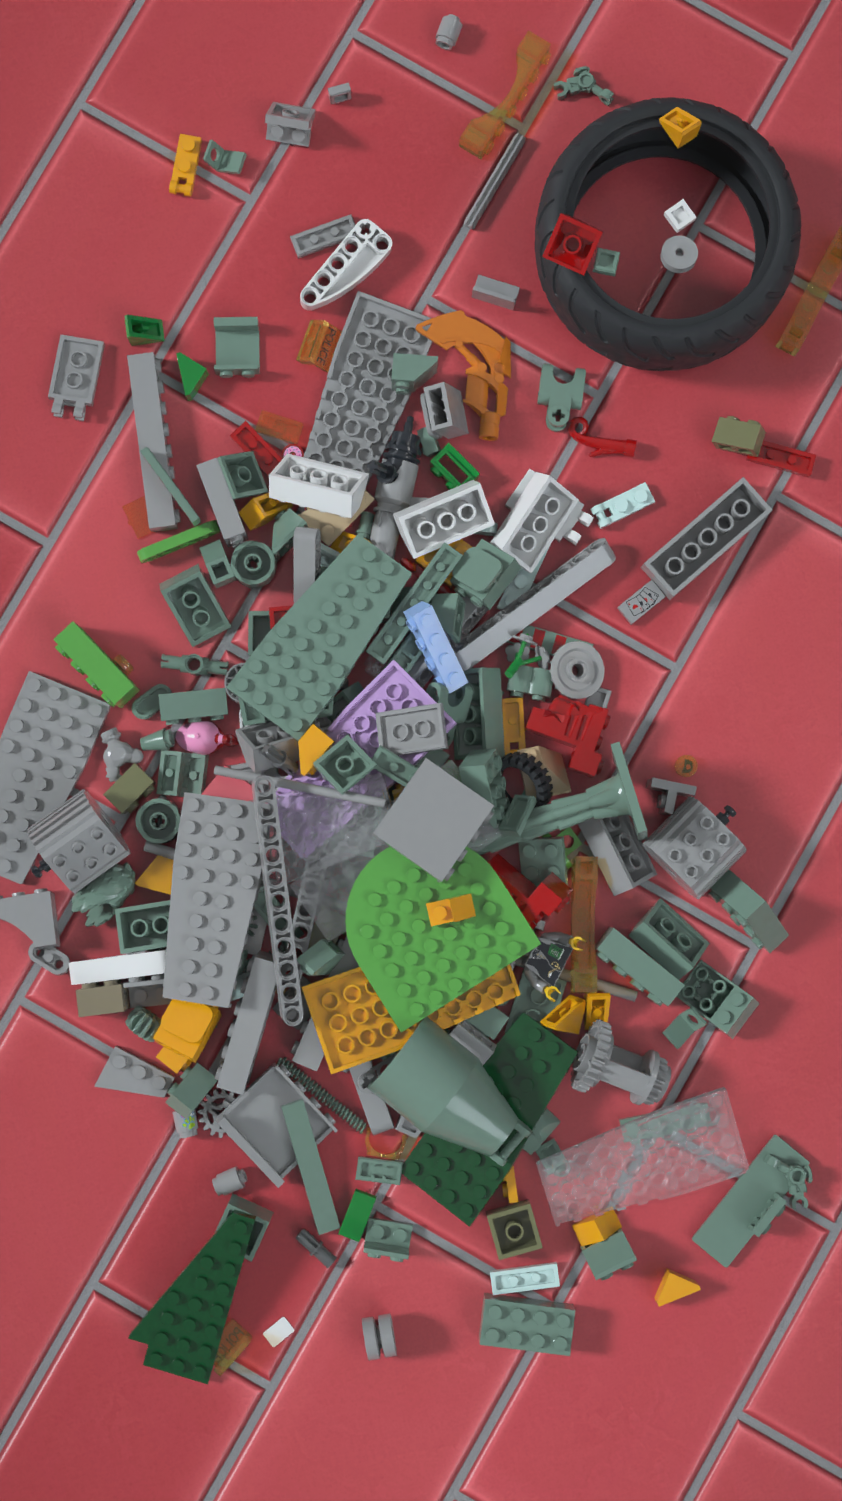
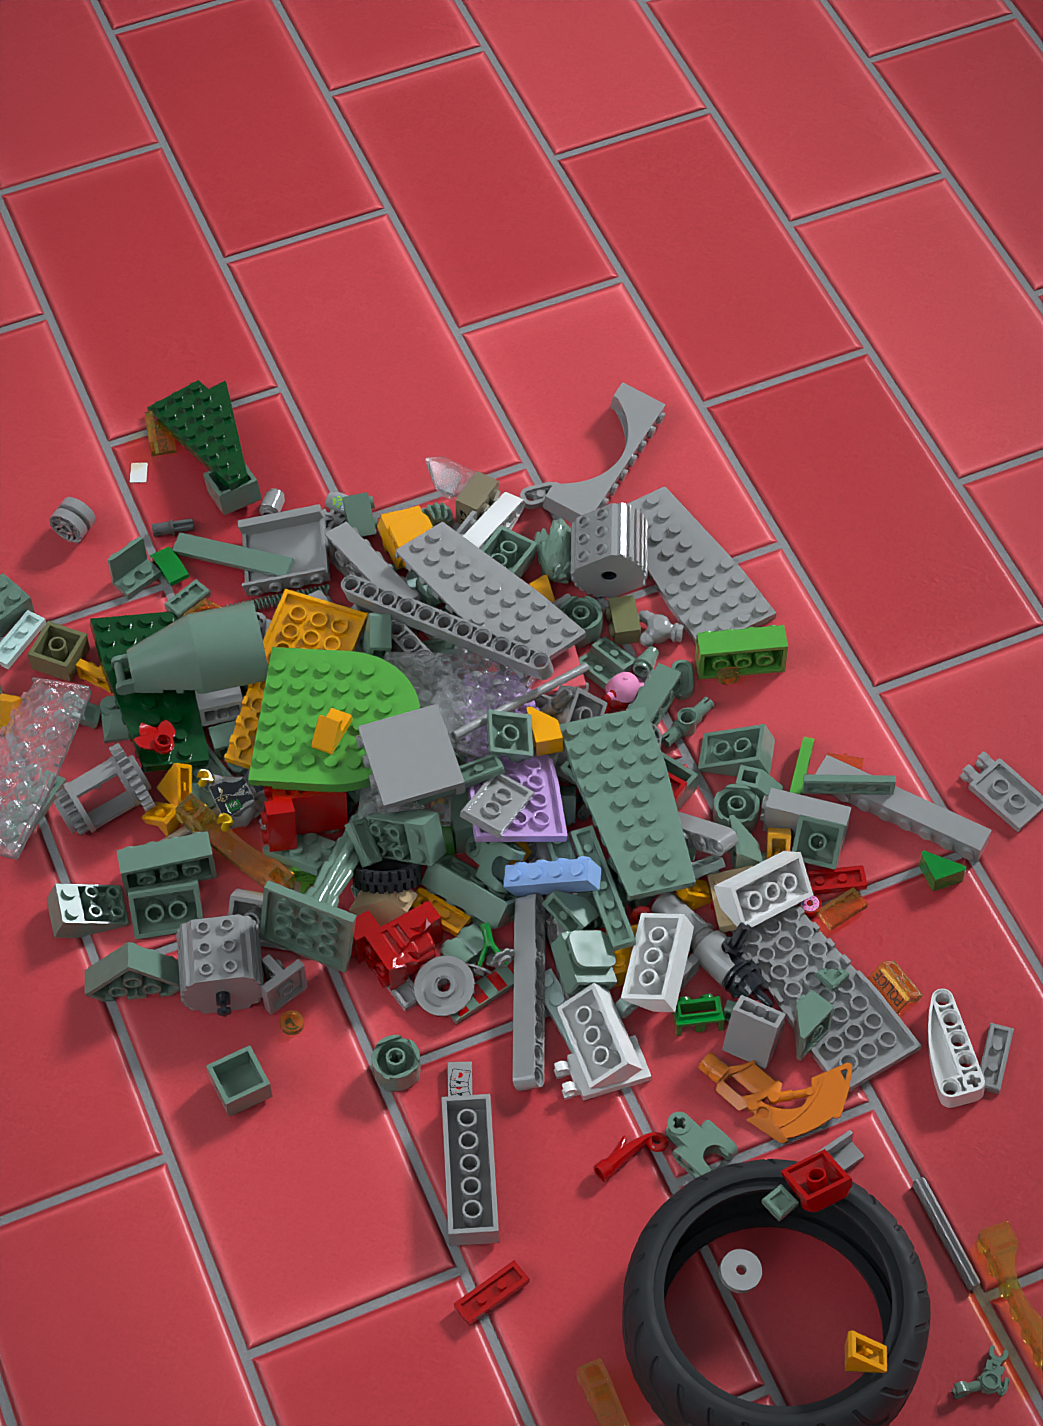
camera: 135 degrees right, 30 degrees down
light grey wing [94,1046,175,1098] -> none
green slope [124,315,165,346] -> none
sand green panel [214,317,260,378] -> none
sand green pin [355,512,375,540] -> none
light aqua plate [590,482,655,529] -> none
sand green bracket [663,1007,707,1049] -> none
white plate [664,199,697,233] -> none
olive brick [712,416,766,457] -> none
none -> red plate [134,720,175,754]
none -> sand green piece [206,1045,273,1117]
none -> sand green brick [371,1035,421,1092]
none -> clear slope [425,456,476,499]
none -> sand green tile [815,968,849,992]

